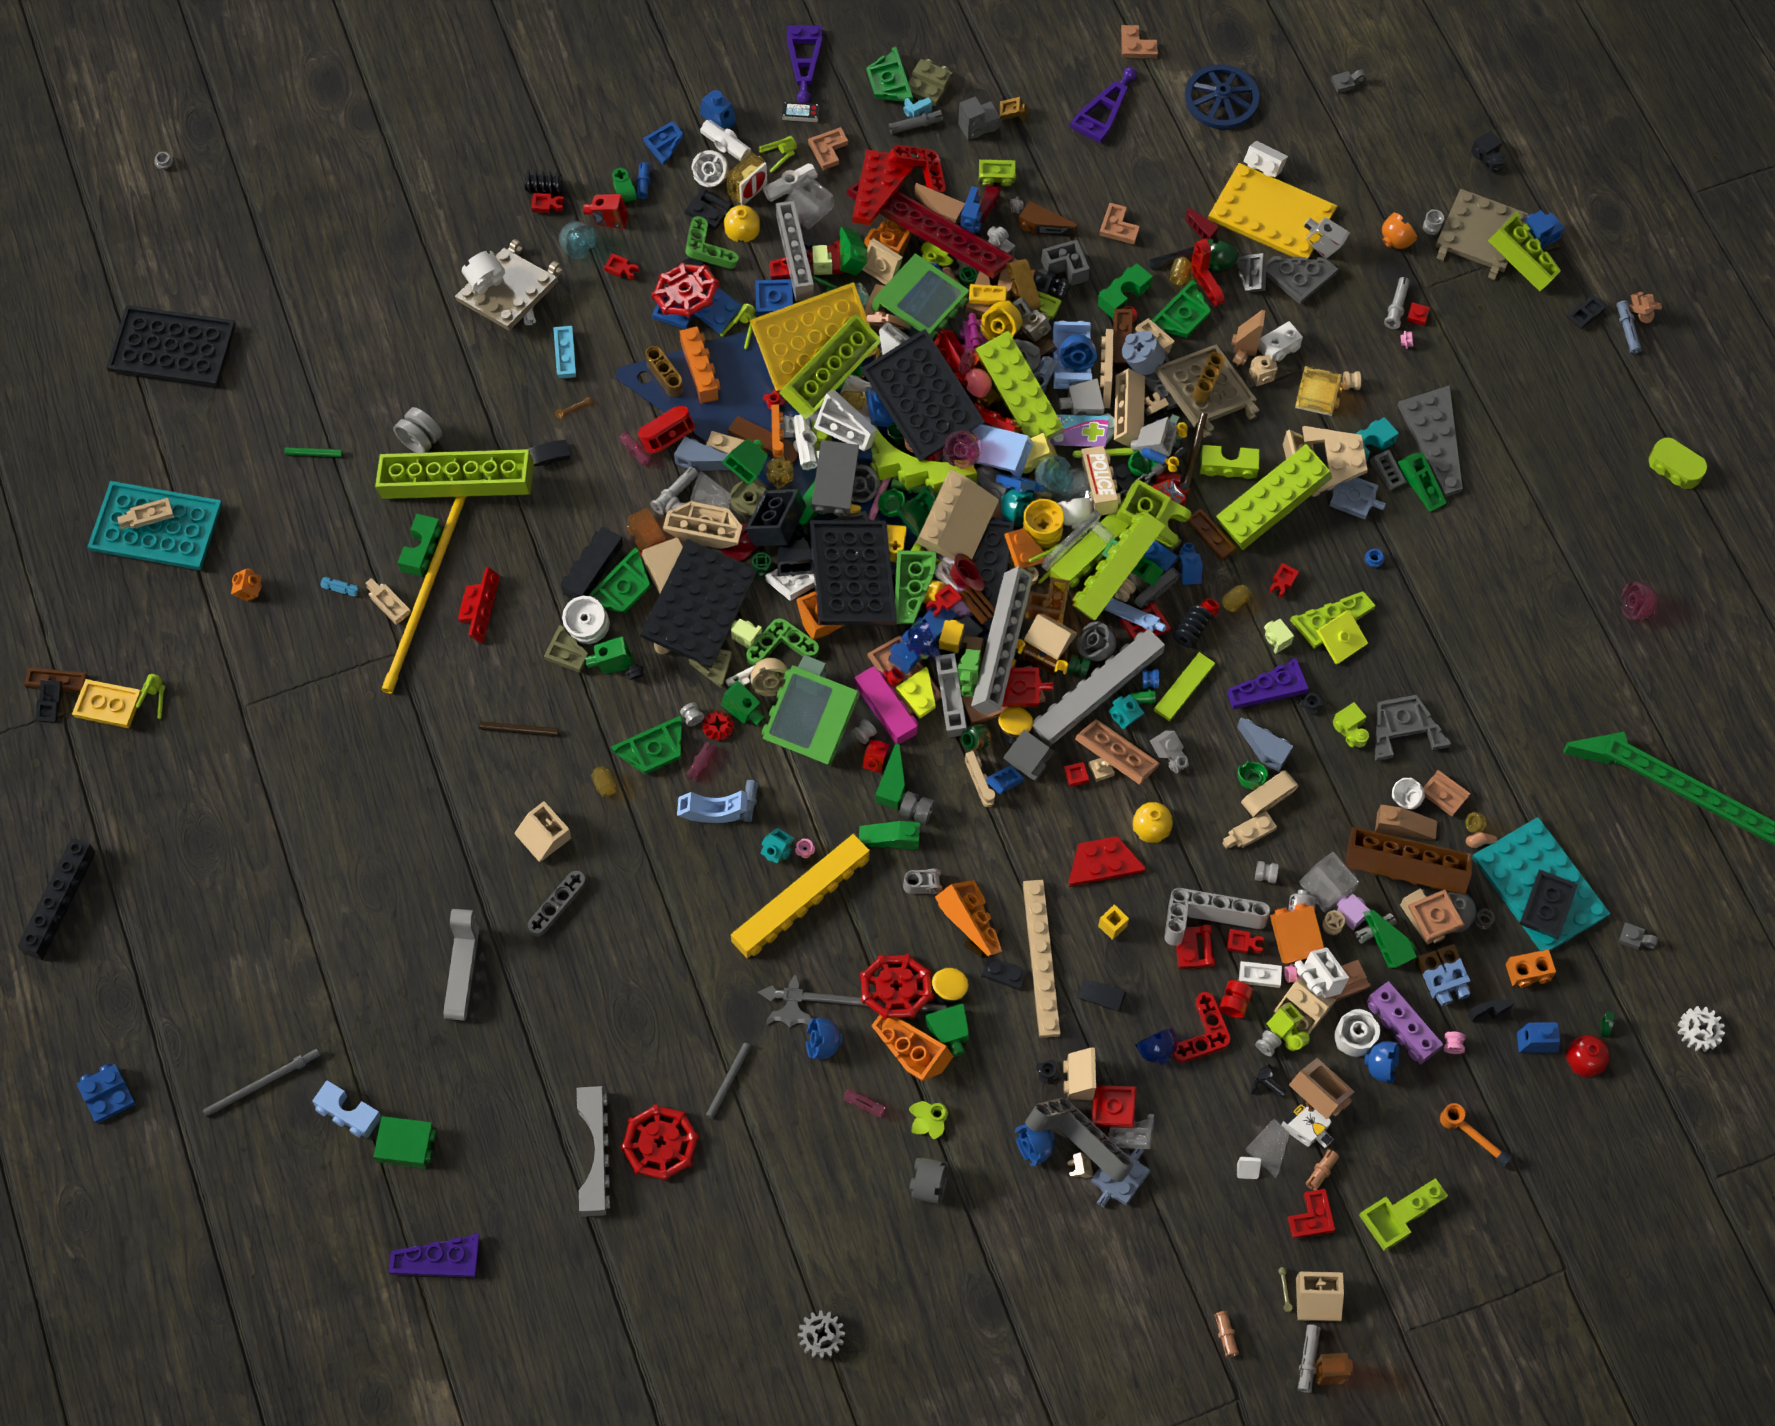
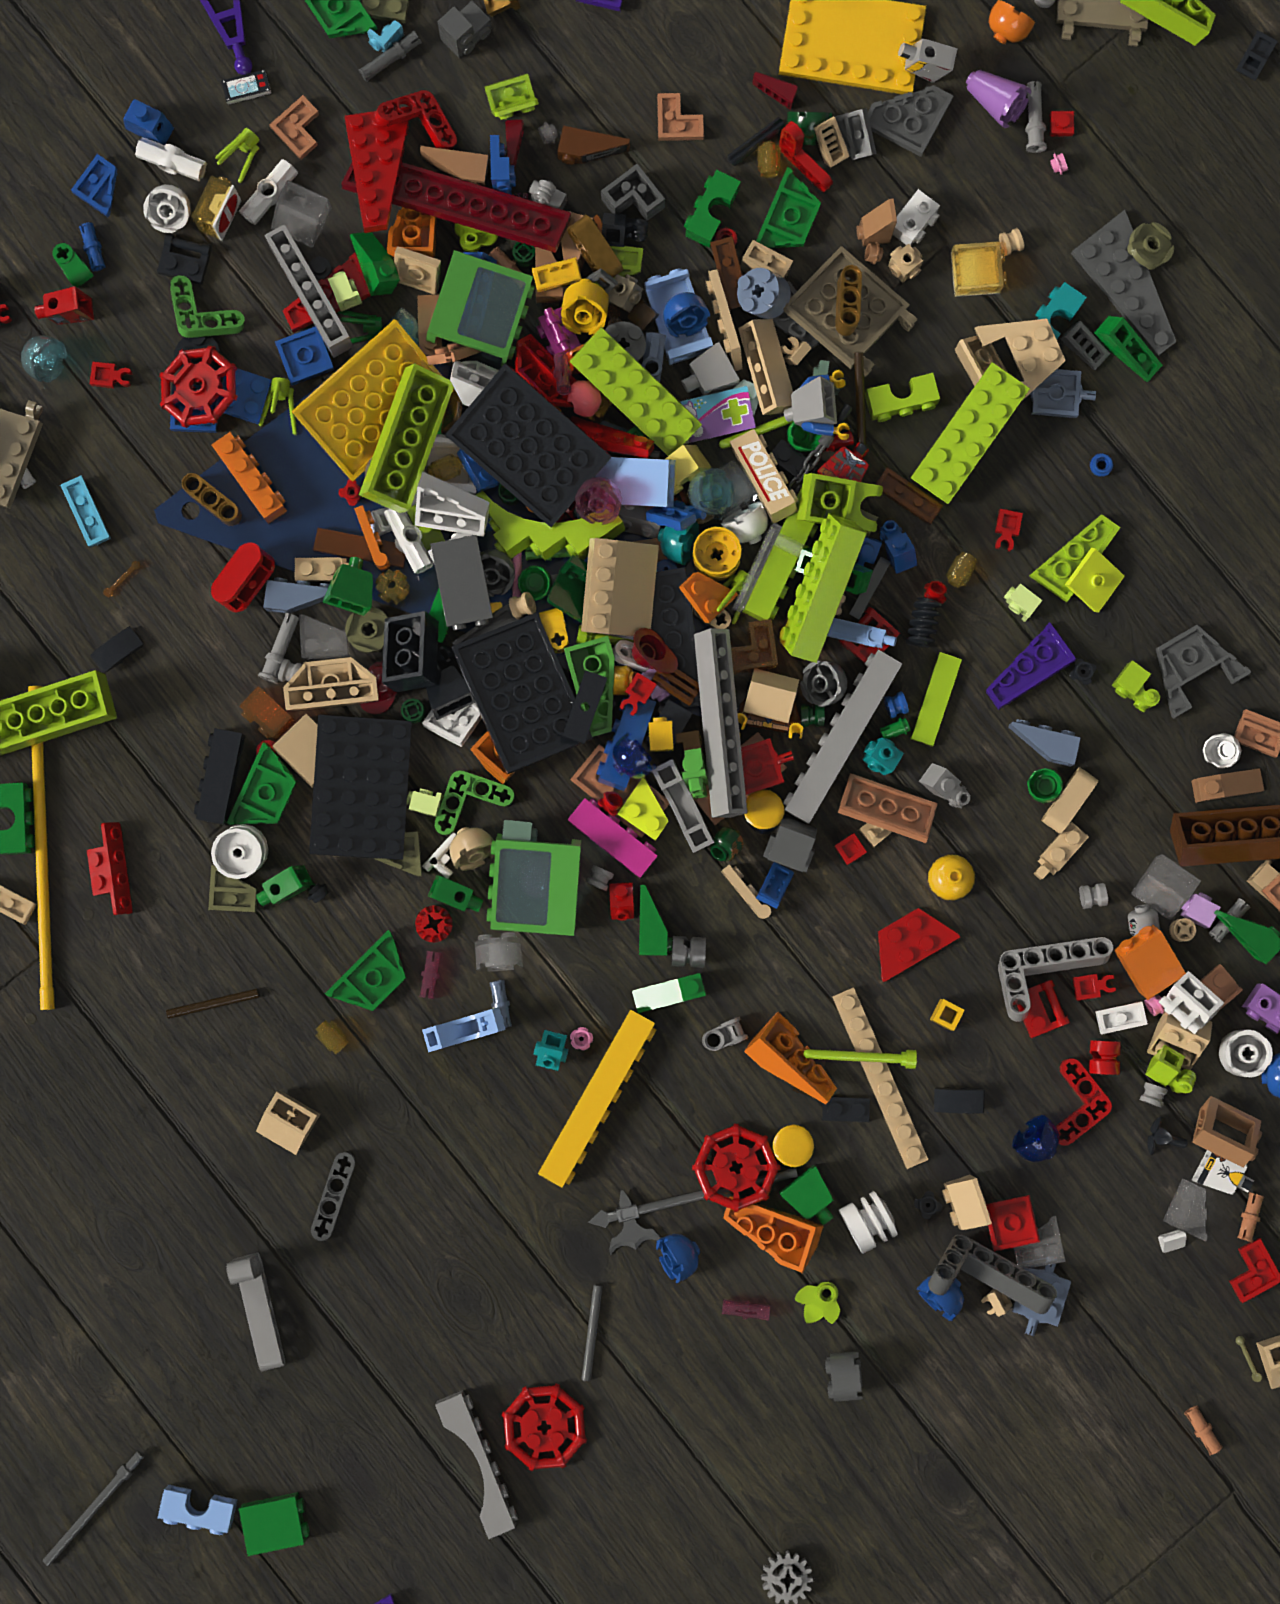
camera: 20 degrees left, 20 degrees up
clear pink pin [618,431,651,466] -> none
light grey wheel [680,702,705,727] -> none
yellow cylinder [724,205,760,242] -> none
none -> clear brick [474,932,523,972]
none -> tan wheel [509,592,536,619]
none -> black tile [562,670,607,744]
none -> lime piece [803,1049,917,1069]
none -> tan slope [814,116,850,168]
none -> white wheel [839,1191,898,1254]
none -> medium lavender cone [966,70,1031,128]
none -> olive plate [1127,222,1174,270]

